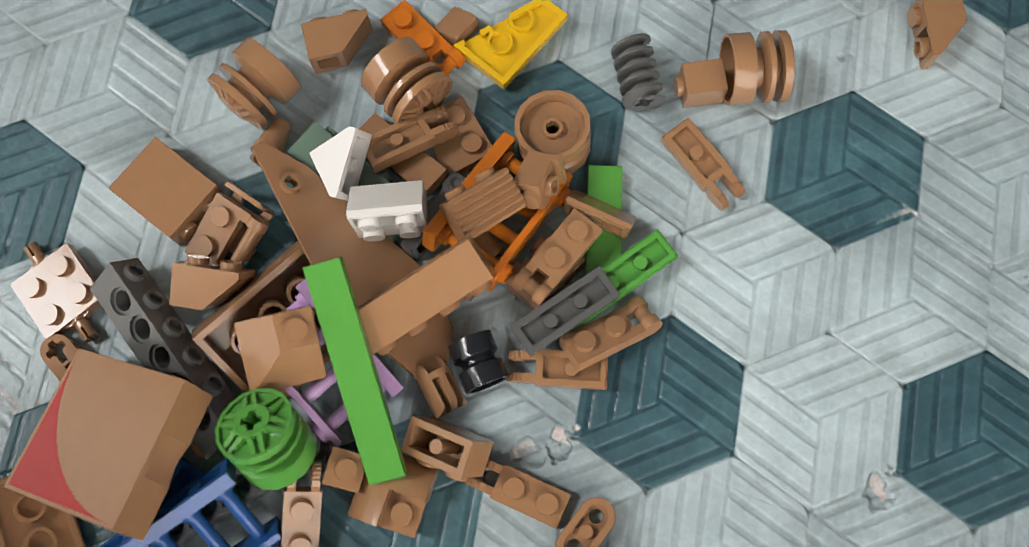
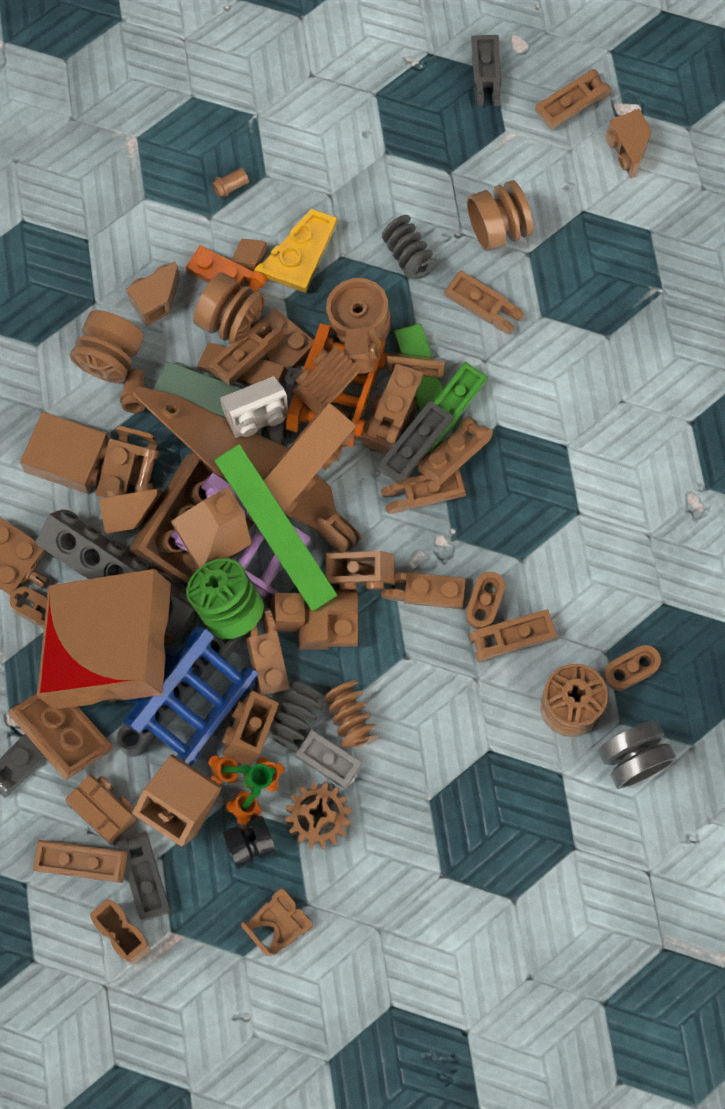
camera: 20 degrees left, 5 degrees down
white slope [309,126,372,201] -> none
black wheel [448,330,509,395] -> none
medium nougat brick [673,58,728,108] -> none

